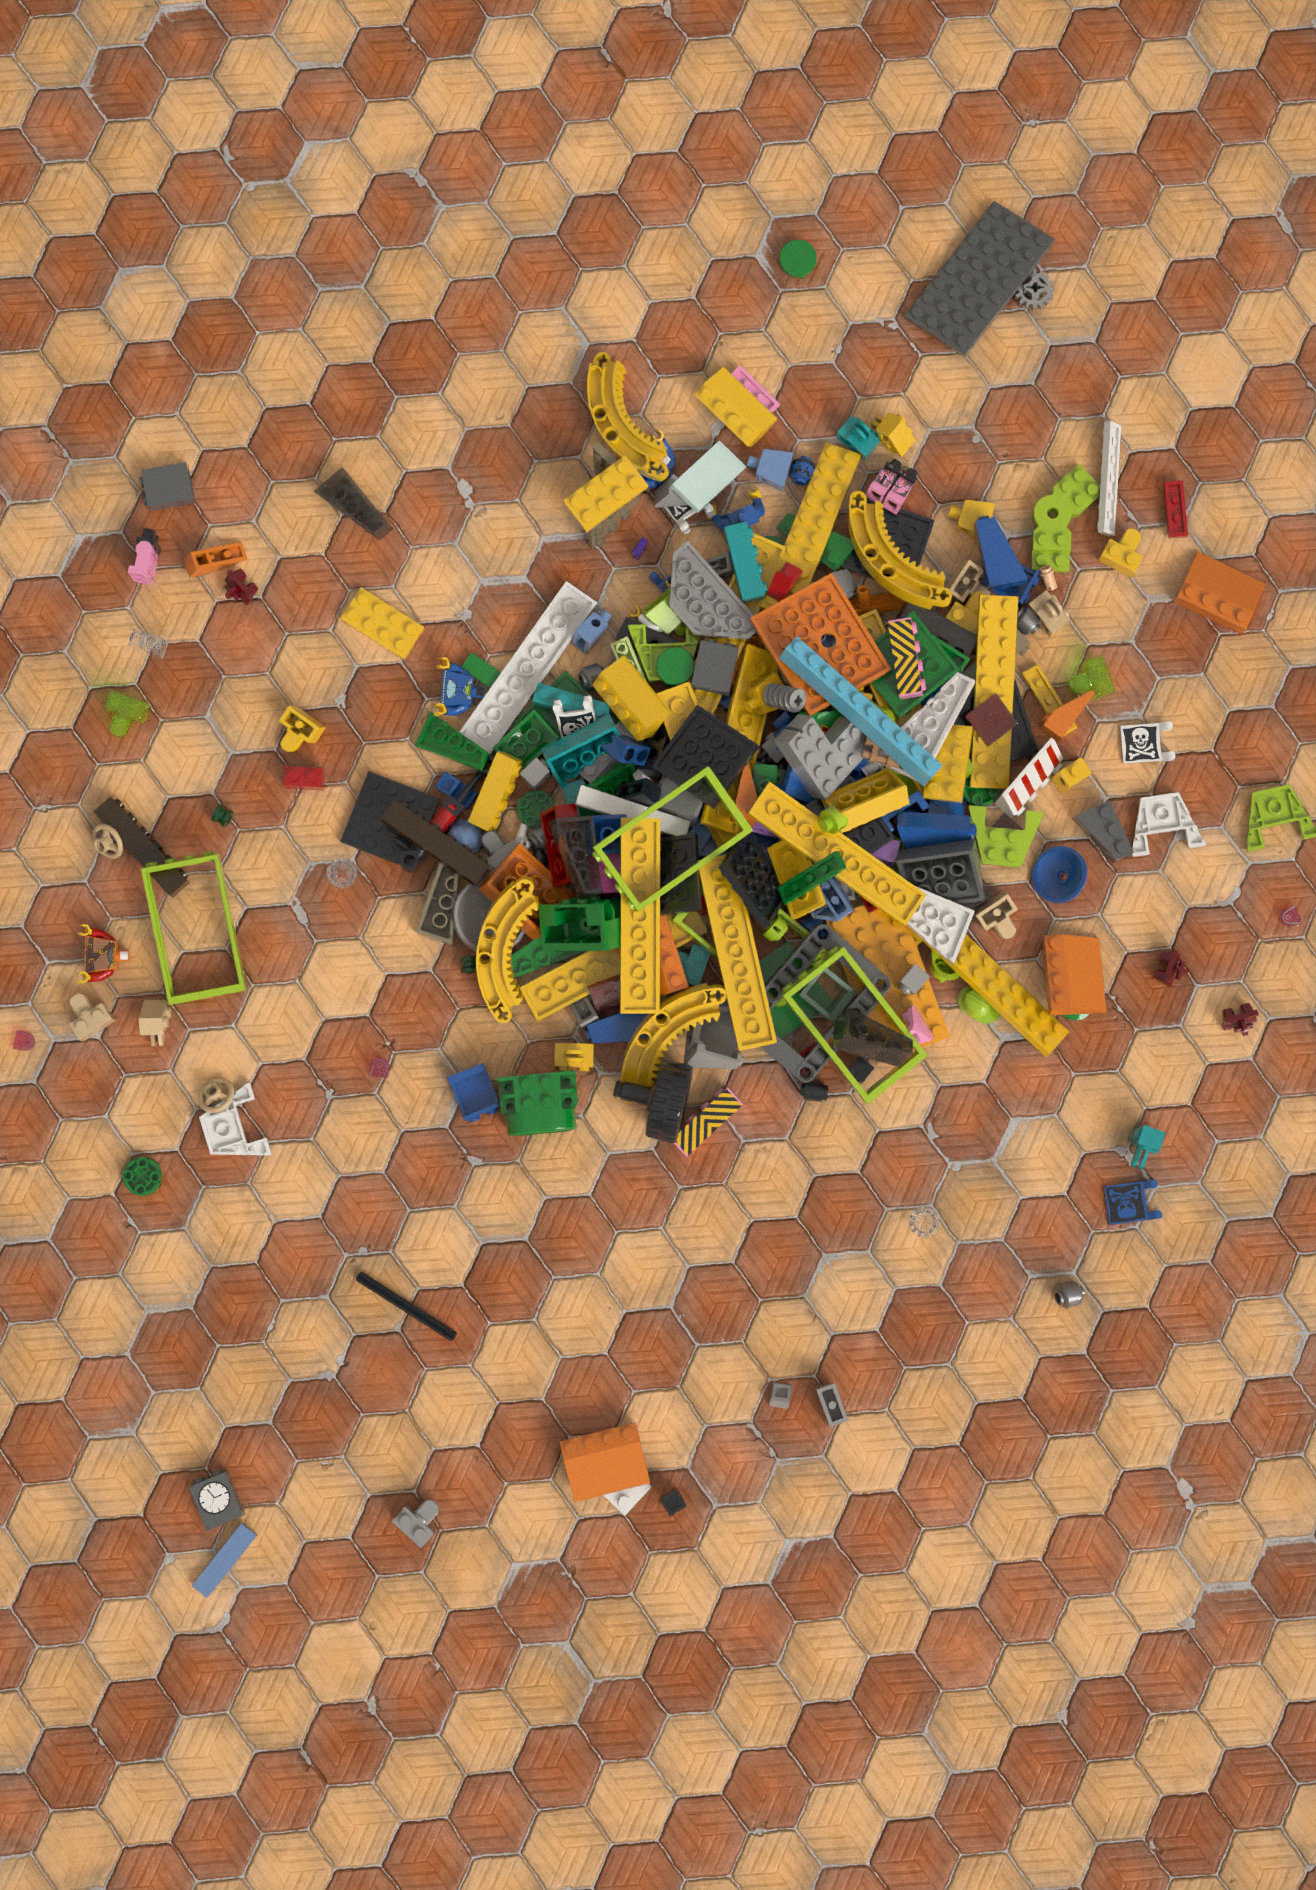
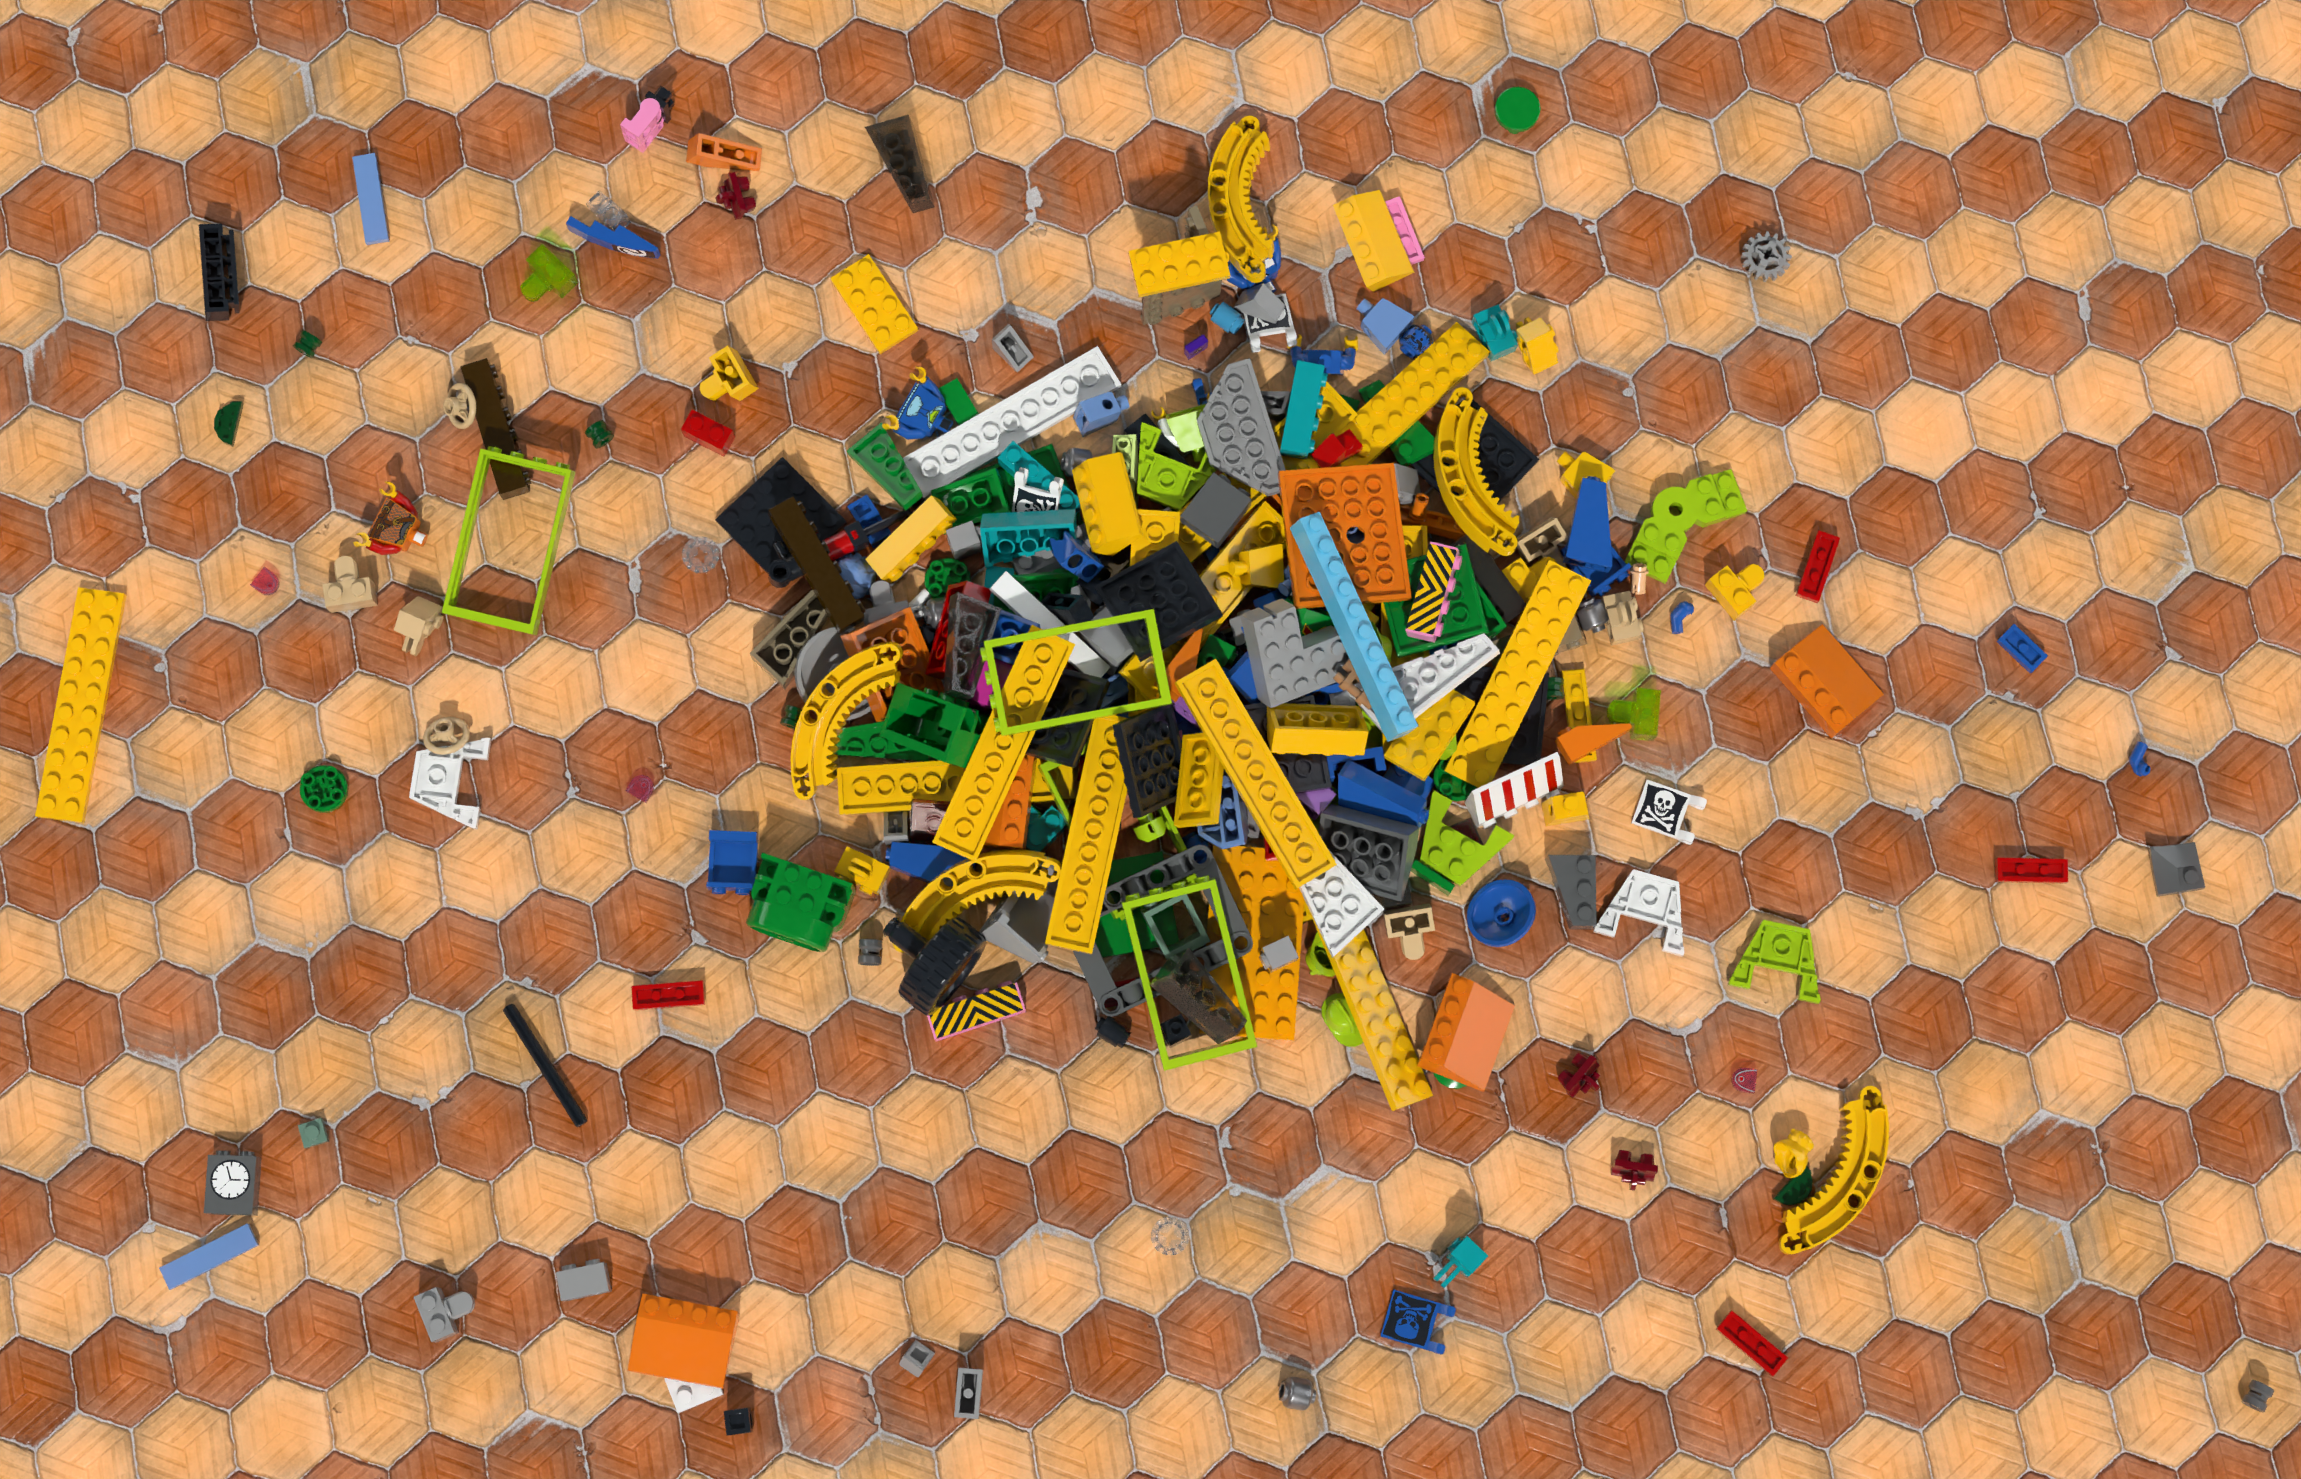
camera: 25 degrees right, 5 degrees down
dark grey brick [139,462,195,511] -> none
green tile [656,647,695,687] -> none
light aqua tile [671,440,746,513] -> none
light grey piece [763,683,806,713] -> none
green tile [777,851,847,905] -> none
lime piece [818,804,848,834] -> none
hips [866,459,917,515] -> none
bright pink slope [902,1004,934,1044] -> none
dark grey plate [904,201,1055,357] -> none
clear smoke tile [965,693,1019,747] -> none
white plate [1097,421,1121,537] -> none
none -> sand green plate [298,1118,329,1149]
none -> light grey brick [556,1259,612,1302]
none -> blue slope [566,216,660,259]
none -> red plate [631,980,705,1011]
none -> dark grey wheel [858,939,883,966]
none -> light grey slope [992,324,1034,372]
none -> dark azure brick [1210,302,1245,335]
none -> green tile [1411,860,1455,896]
none -> dark green wheel [1547,677,1564,700]
none -> blue arm [1670,601,1694,634]

